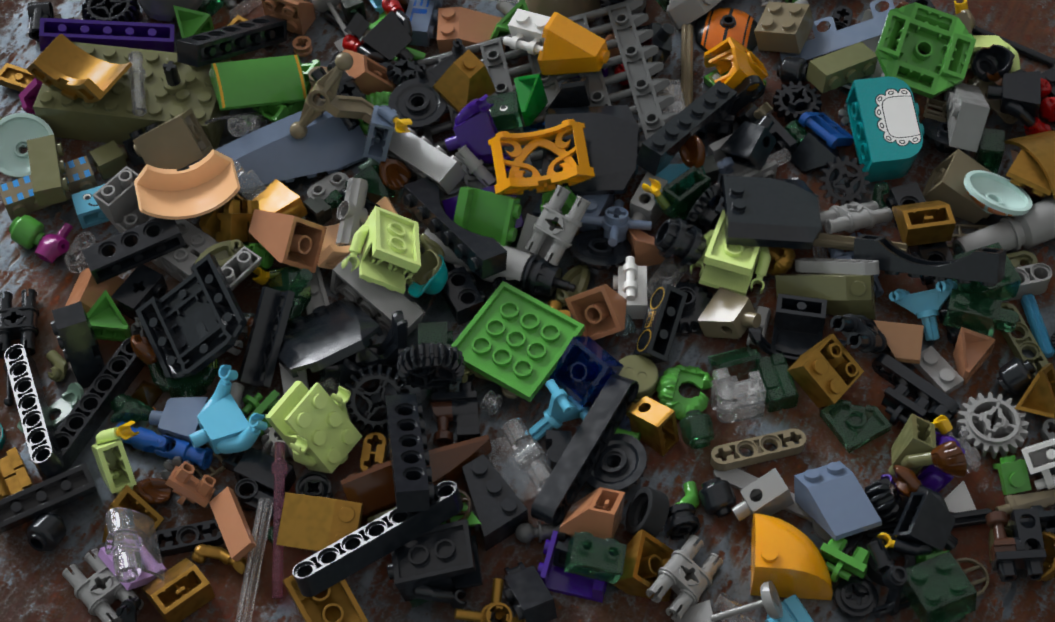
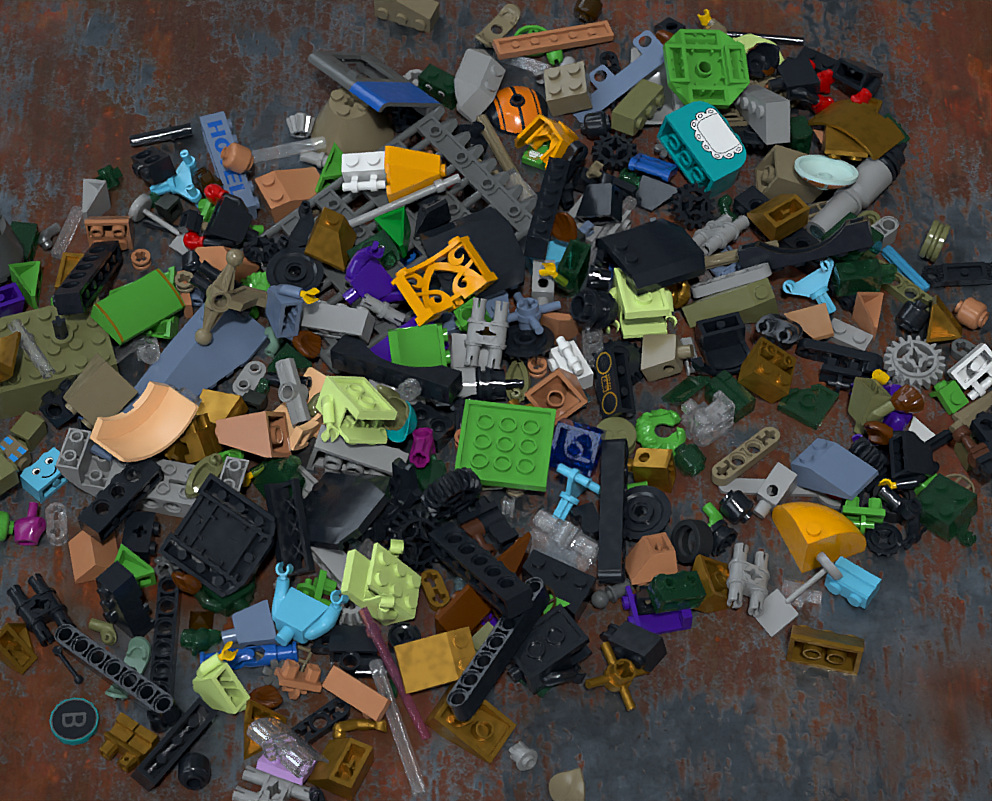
camera: 30 degrees left, 0 degrees up
none -> light grey bar [348,173,461,228]
none -> clear bush [398,378,421,401]
none -> magenta piece [409,427,436,468]
none -> nougat bush [527,356,547,379]

